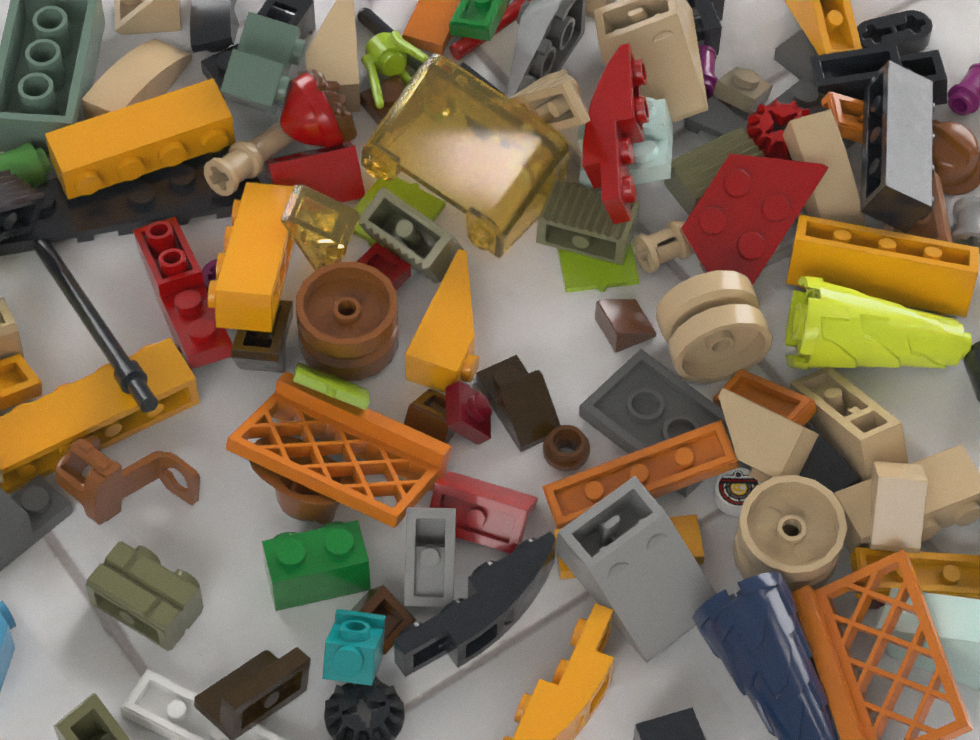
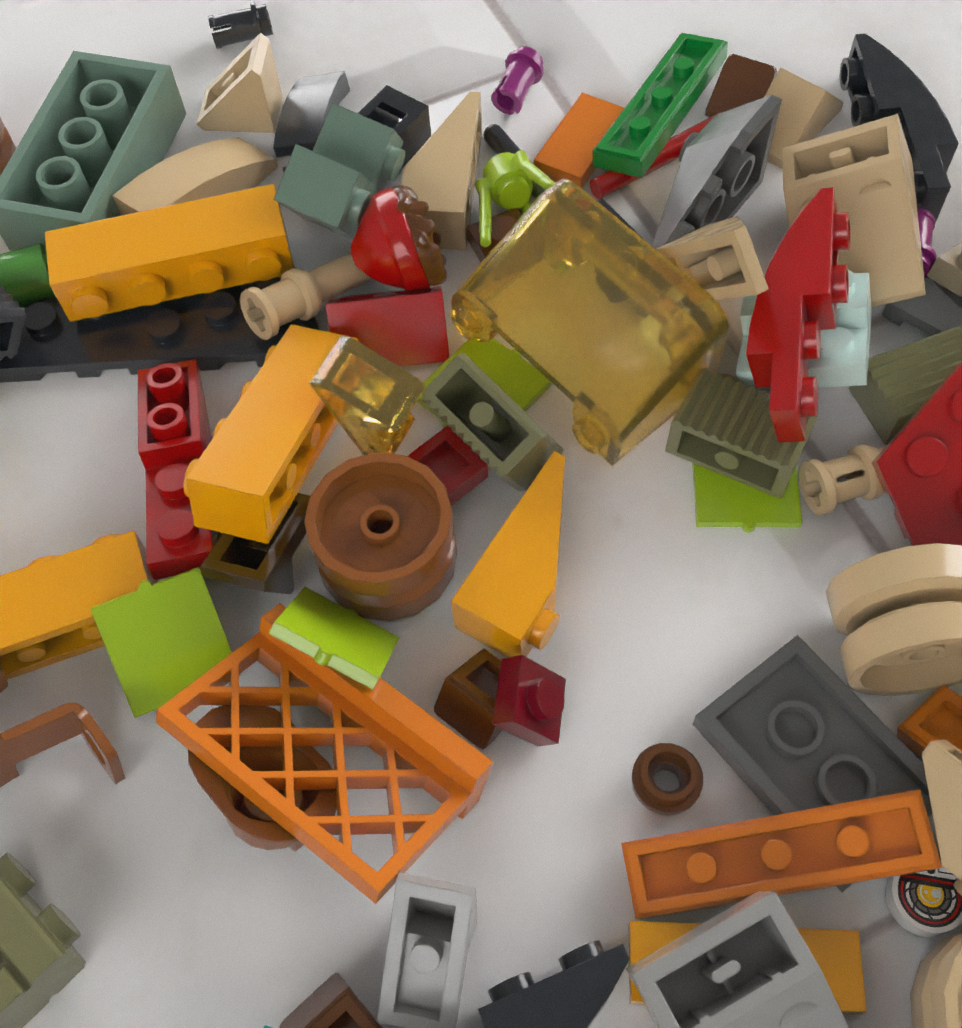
camera: 15 degrees right, 5 degrees up
black bar [34,239,158,413] -> none
green brick [262,520,371,611] -> none
red panel [429,471,538,554] -> none
dark brown slope [476,354,561,452] -> none
reddish brown slope [595,299,656,353] -> none
none -> lime piece [90,567,241,718]

